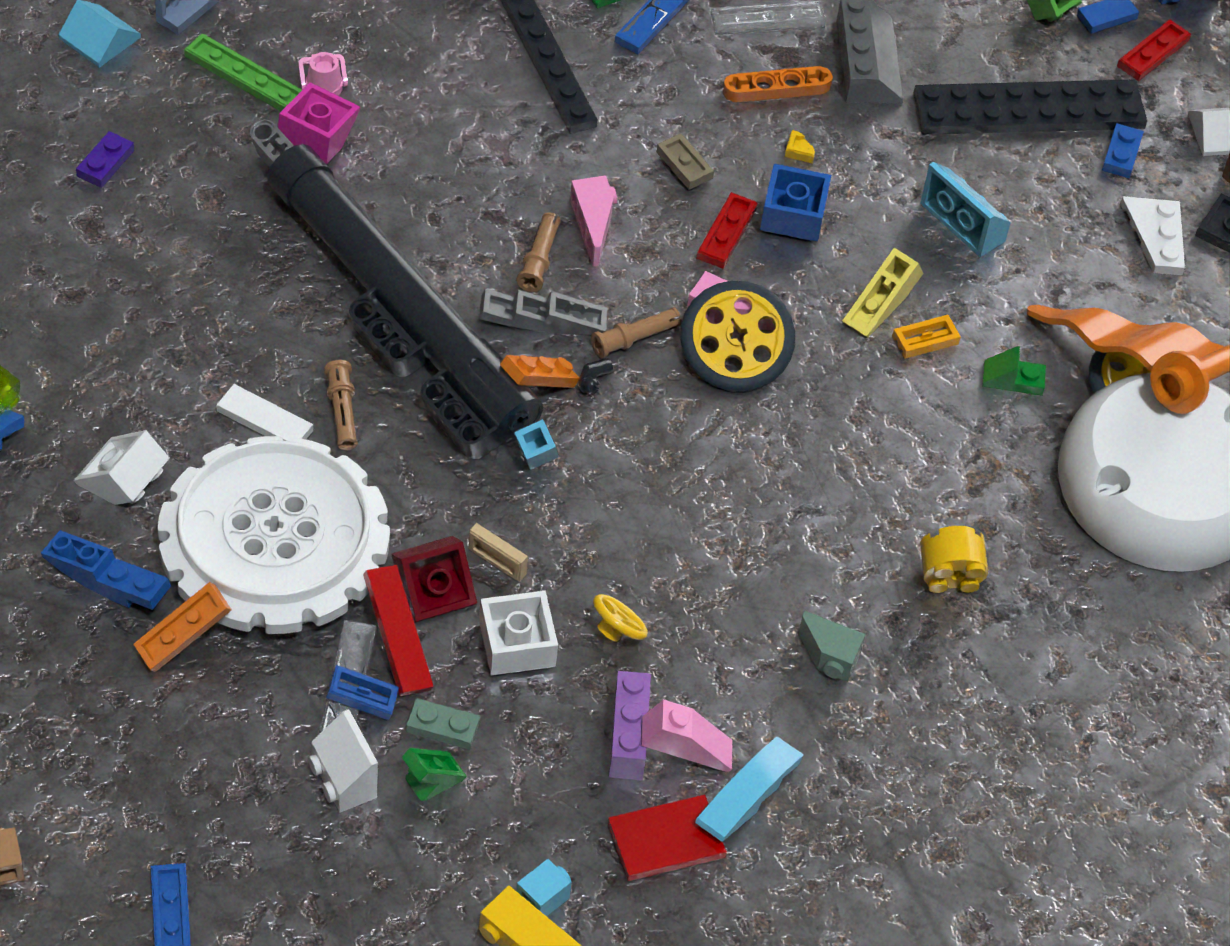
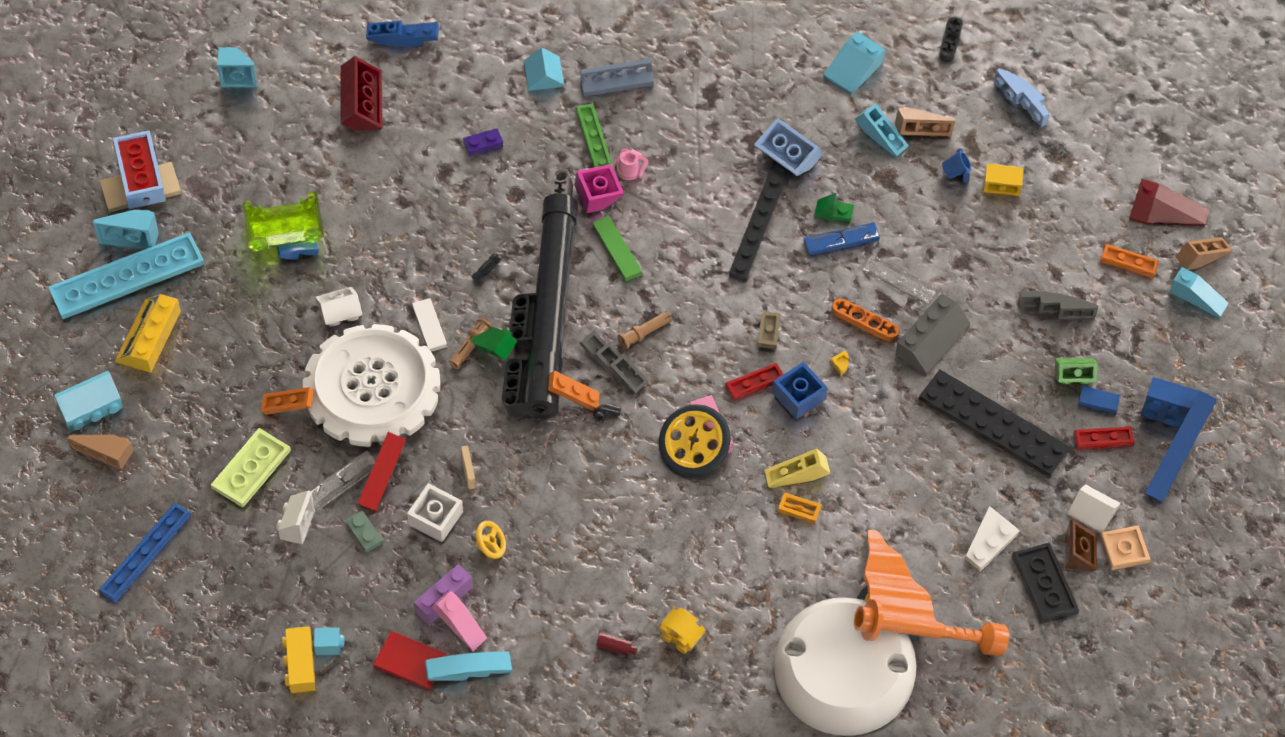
camera: 45 degrees right, 5 degrees up
blue slope [41,530,171,610] -> none
blue tile [326,665,399,720] -> none
dark red slope [391,536,477,622] -> none
green slope [402,748,467,801] -> none
medium azure brick [514,419,559,470] -> none
bright pink slope [570,175,617,267] -> none
medium nougat pin [591,307,681,359] -> none
sand green slope [798,611,866,682] -> none
medium azure slope [920,162,1011,257] -> none
green slope [982,346,1046,396] -> none
blue plate [1102,123,1144,179] -> none
none -> yellowish green plate [211,428,291,507]
none -> green slope [470,327,517,360]
none -> black axle [472,253,501,283]
none -> bright green tile [592,216,642,282]
none -> dark red cylinder [596,632,638,656]

